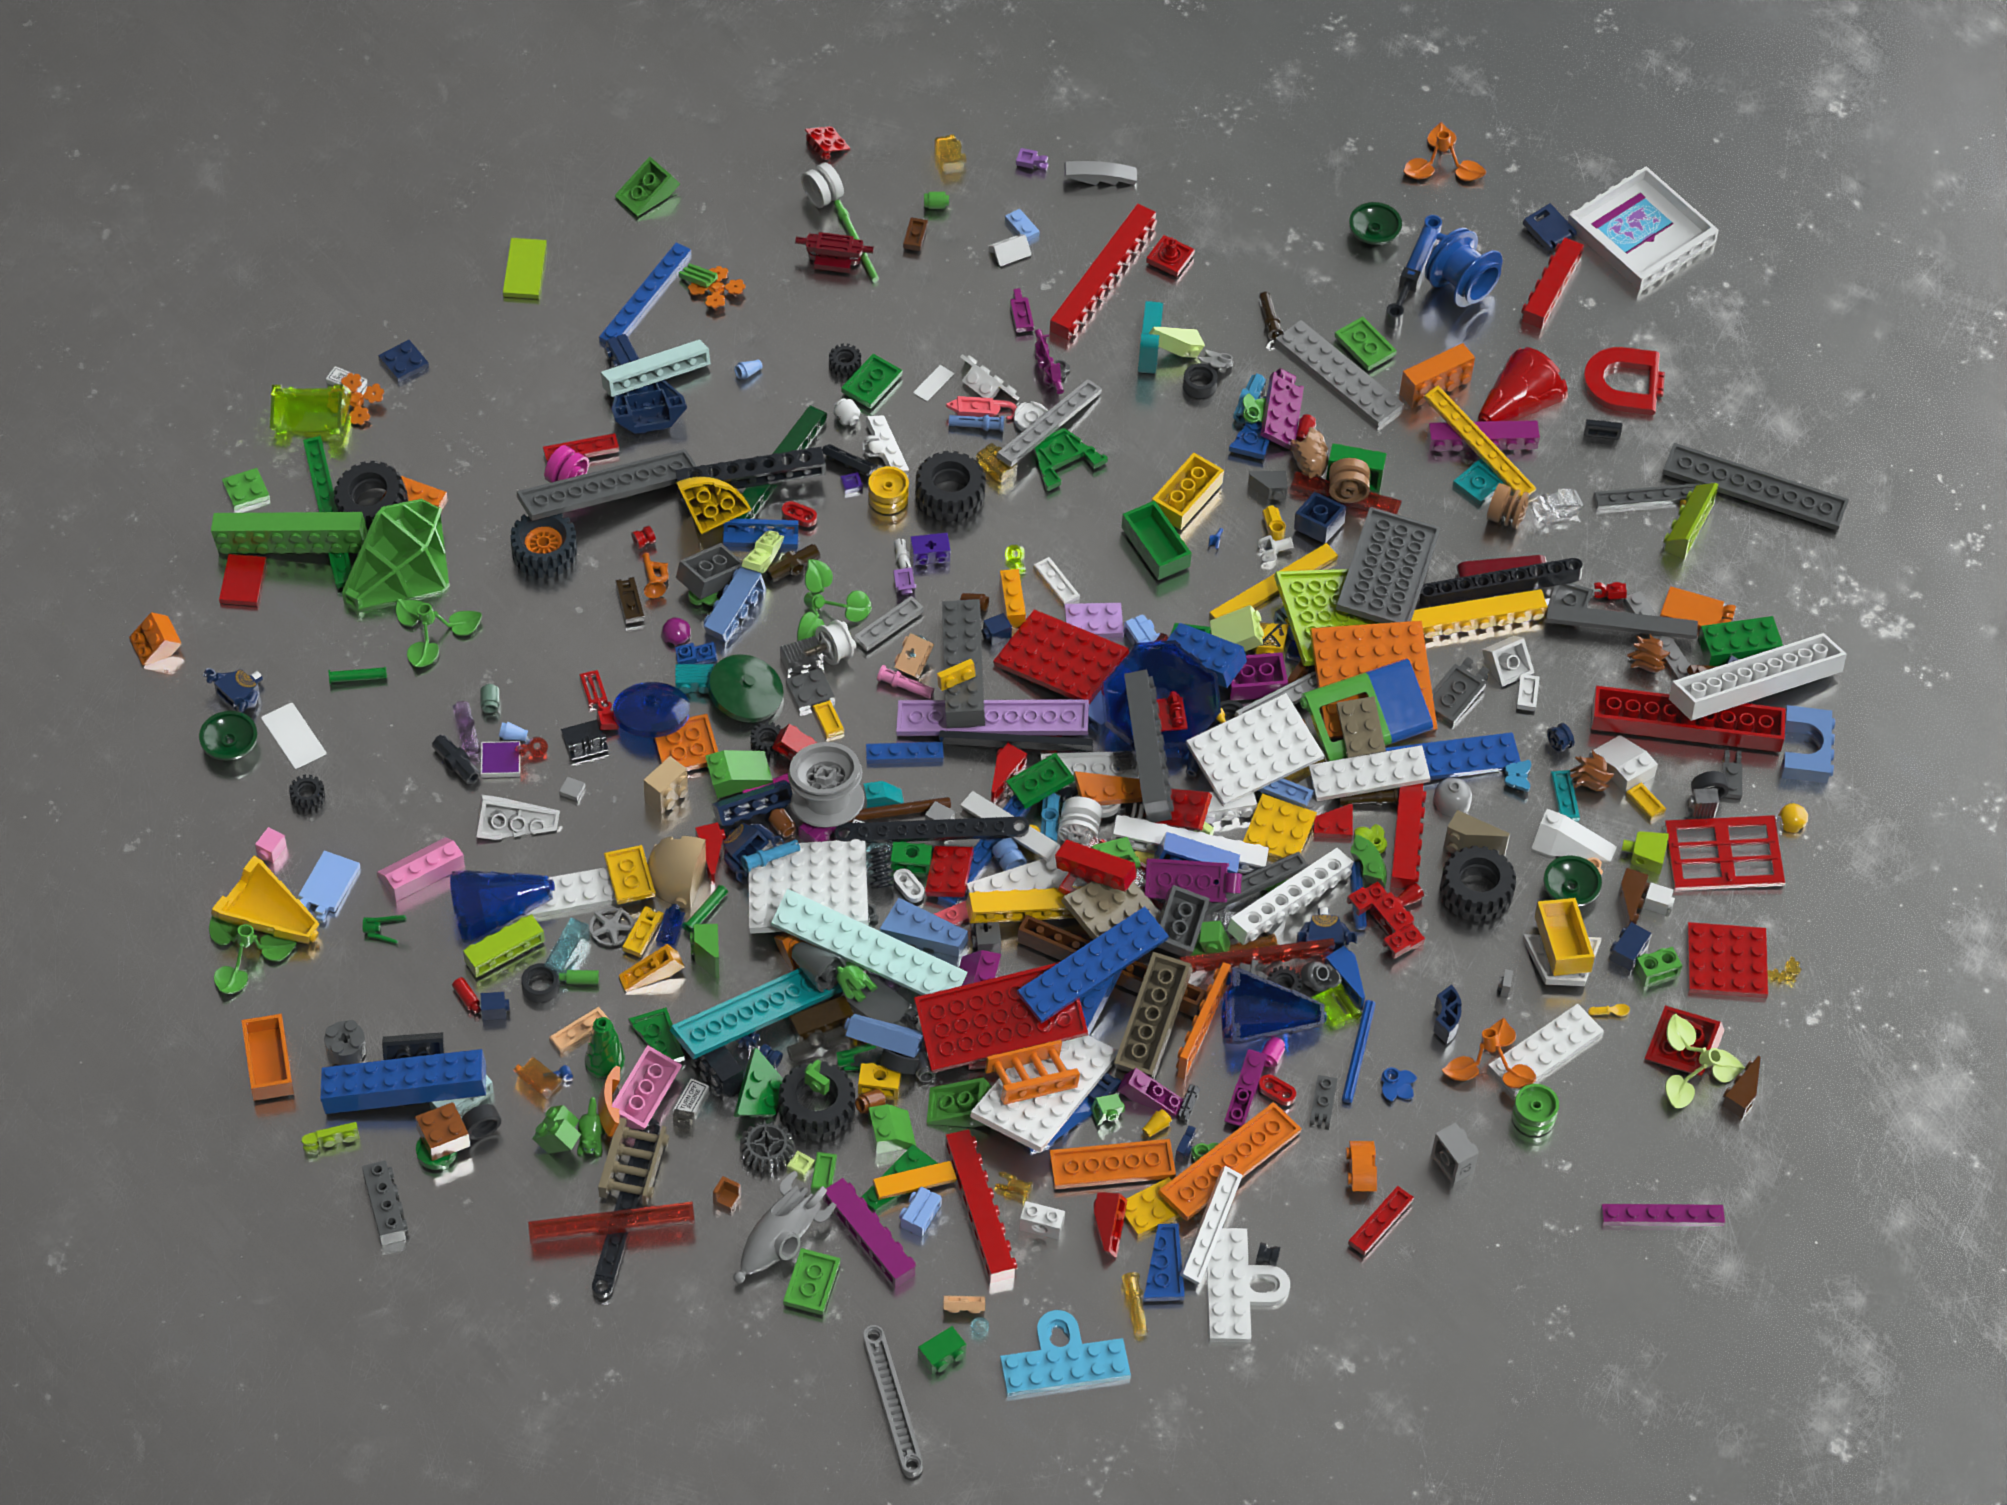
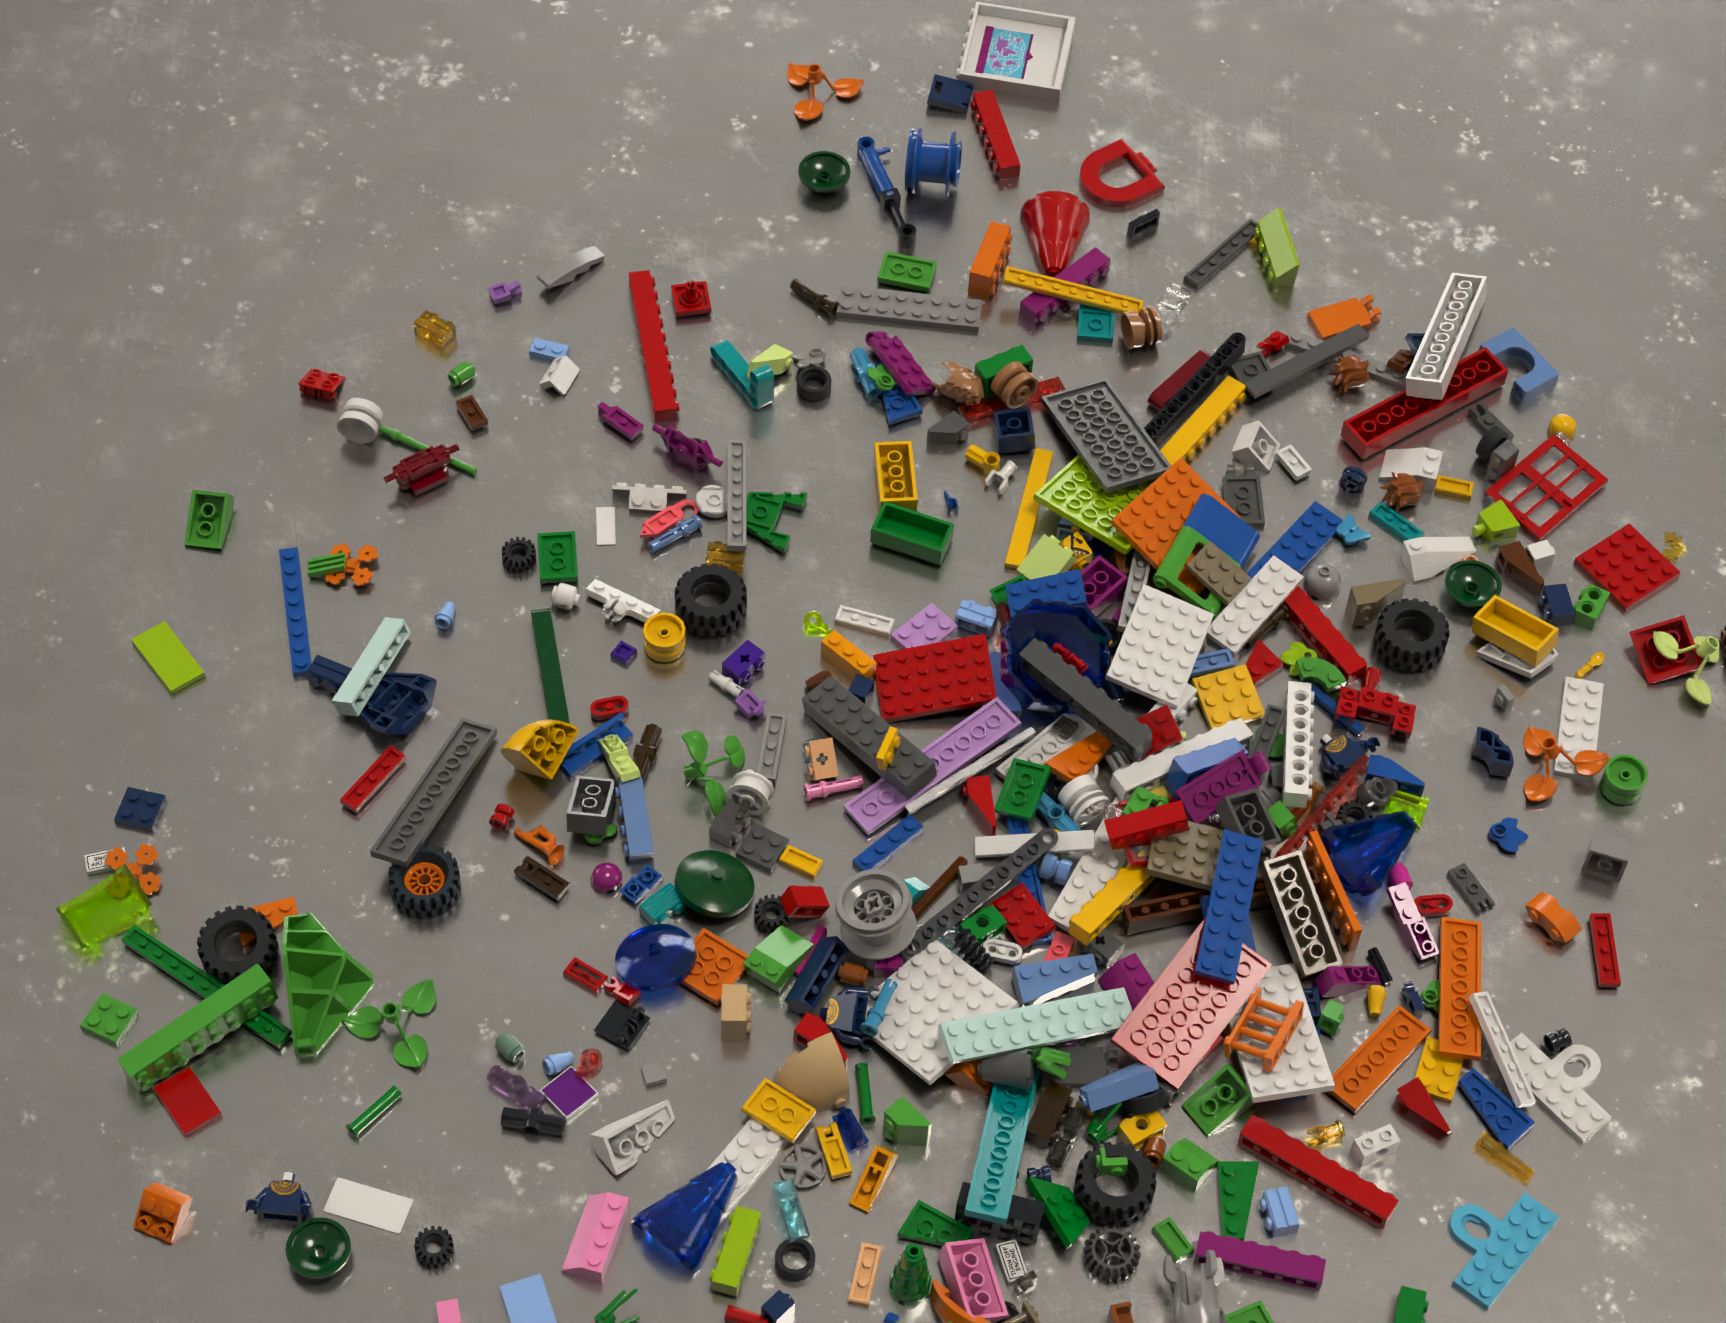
camera: 40 degrees left, 0 degrees up
dark pink wheel [544,445,589,483] -> none
bright green cylinder [559,970,599,985] -> none
black brick [675,447,826,499] -> none
yellowish green tile [787,1151,815,1179] -> none
black plate [822,444,878,475] -> none
light orange tile [873,1161,957,1200] -> none
light nougat plate [943,1296,985,1313] -> none
clear light blue bush [971,1317,989,1338] -> none
red cone [1296,414,1316,442] -> none
blue axle [1342,1000,1375,1103] -> none
dark grey plate [1662,443,1849,530] -> none
green piece [1698,616,1783,666] -> none

